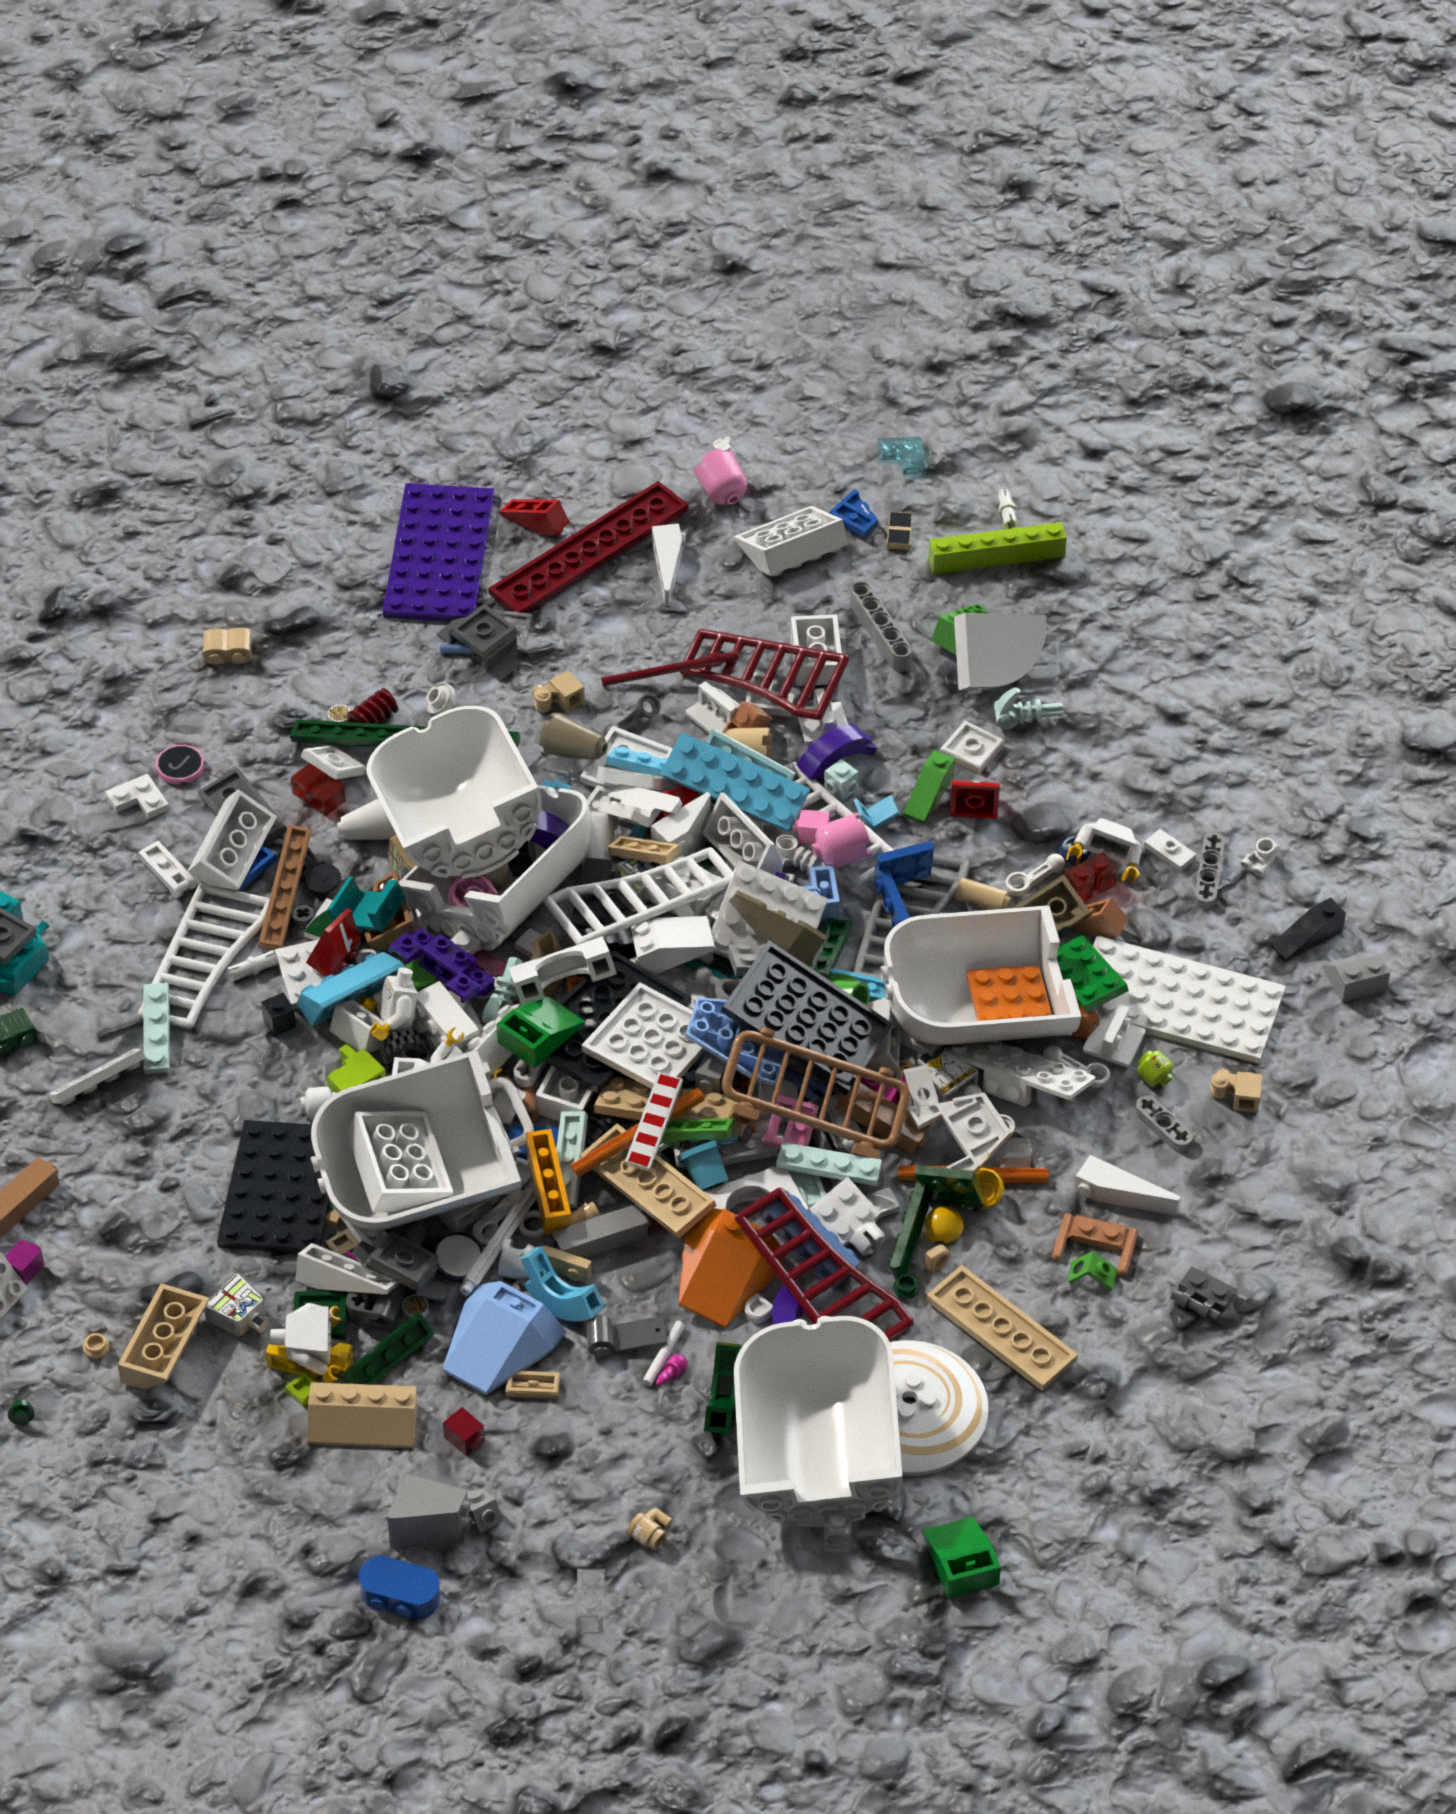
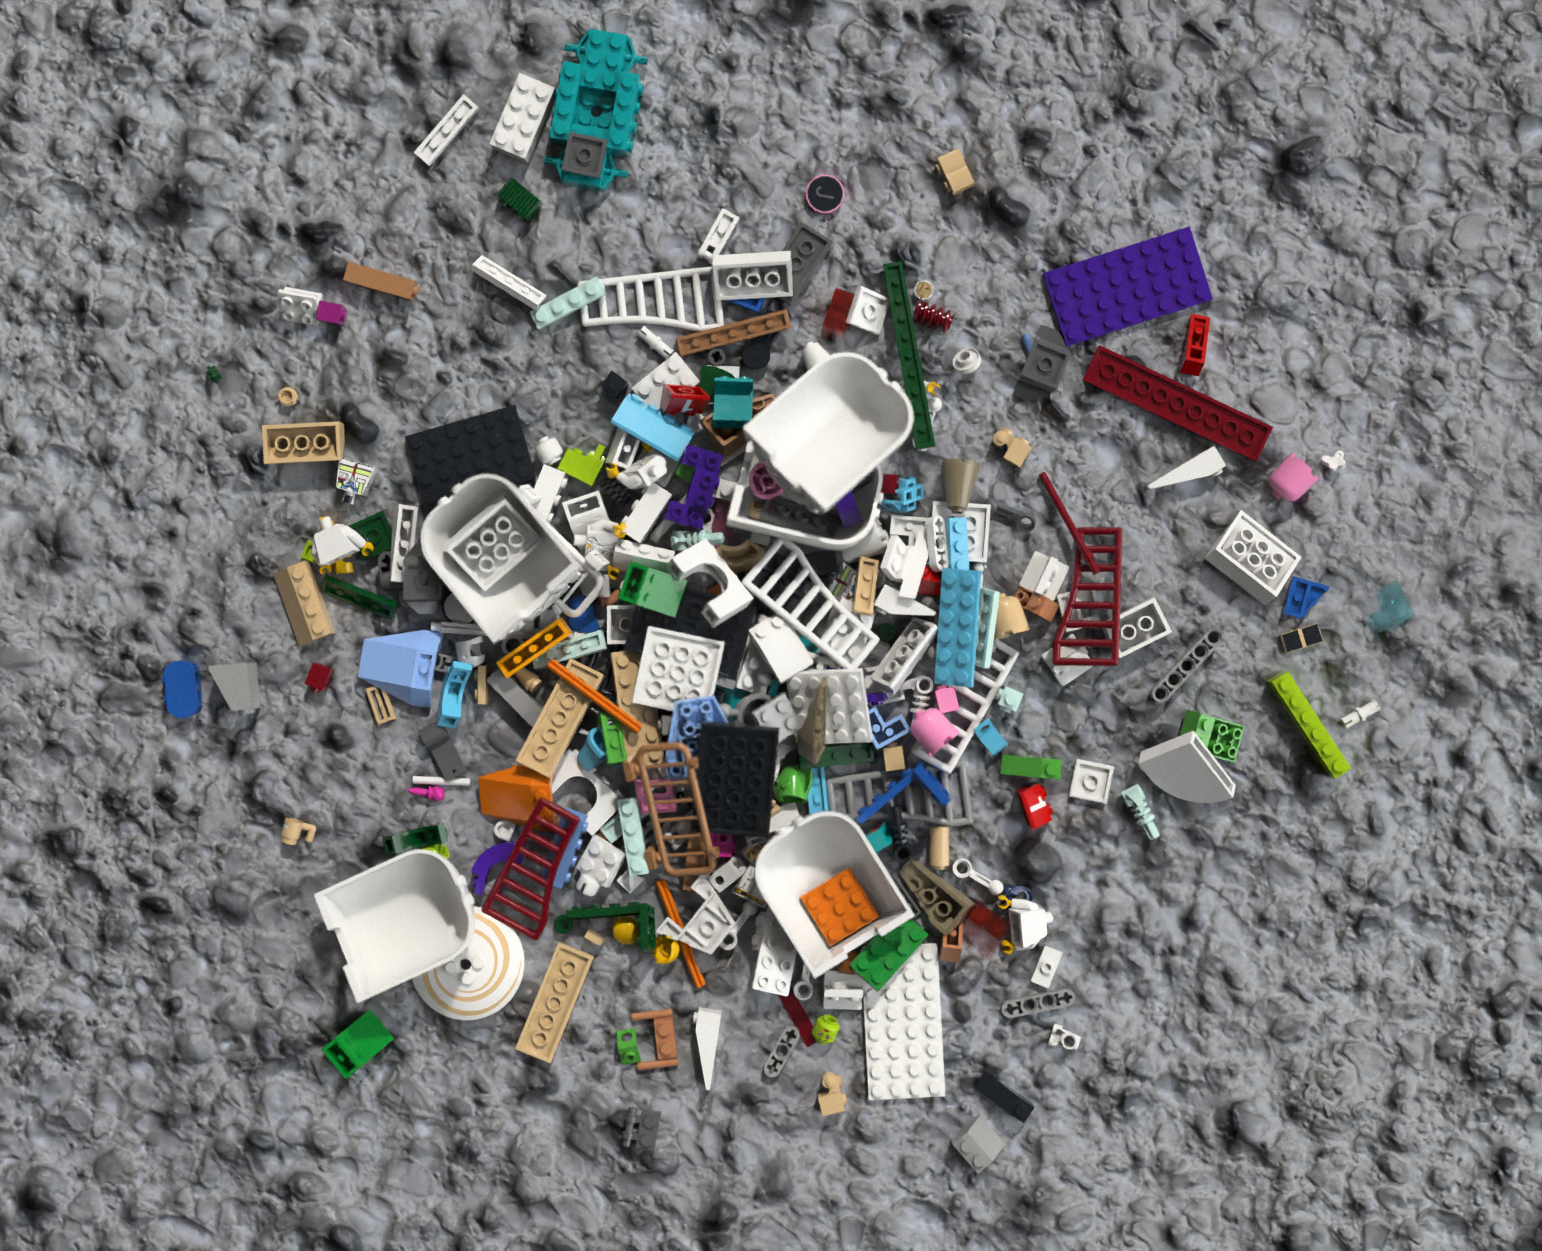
camera: 65 degrees right, 40 degrees up
white plate [105,774,169,819] -> none
light grey bracket [468,1489,503,1533] -> none
tile [625,1072,683,1172] -> none
dark purple arch [796,724,878,781] -> none
none -> dark red sticker [779,985,816,1047]
none -> tan brick [882,742,905,771]

